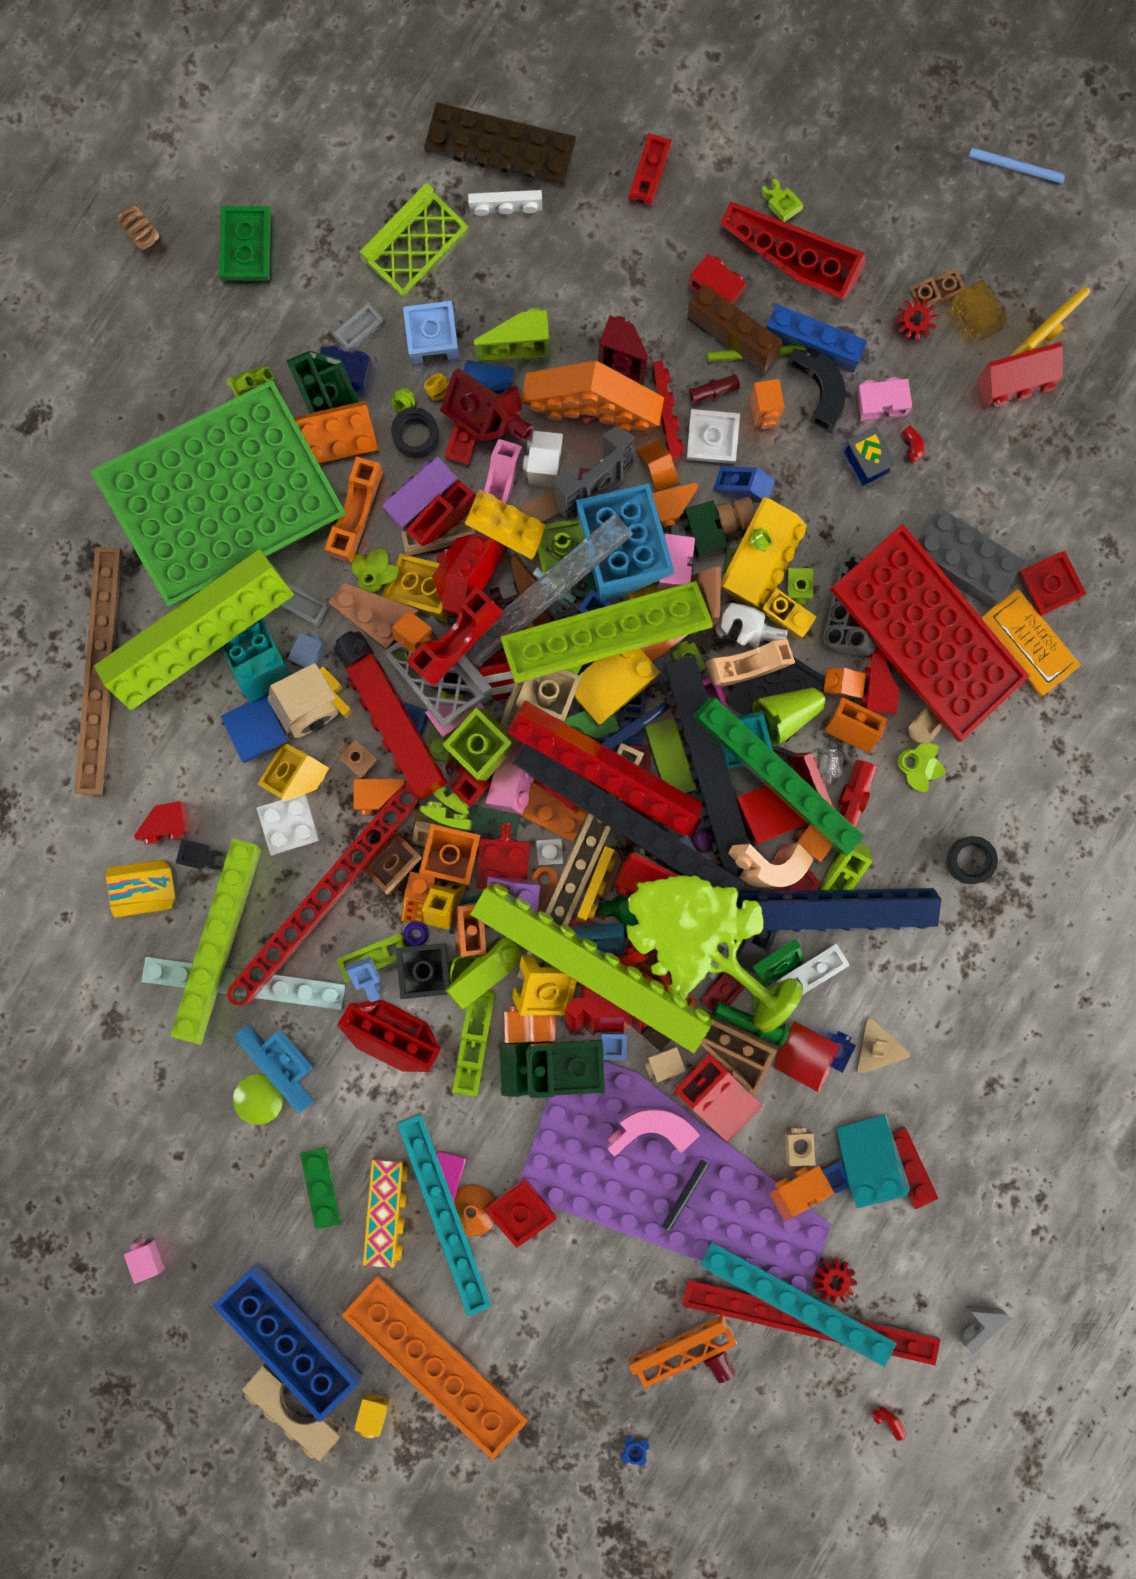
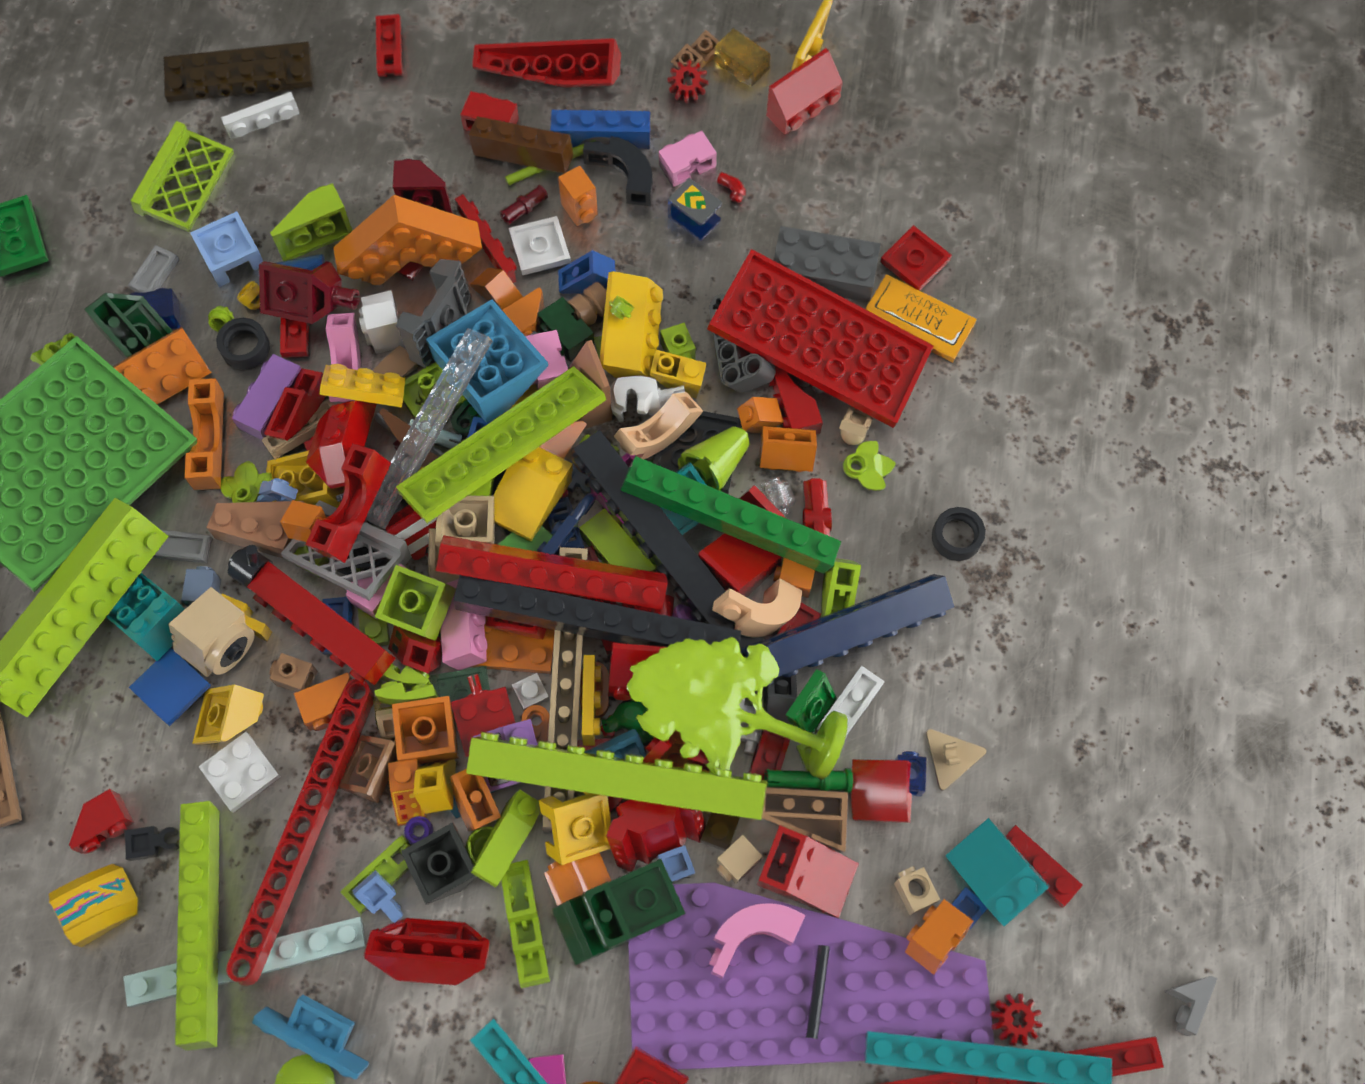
camera: 25 degrees left, 15 degrees down
lime plate [762,179,803,222] -> none
none -> medium blue plate [257,478,298,502]

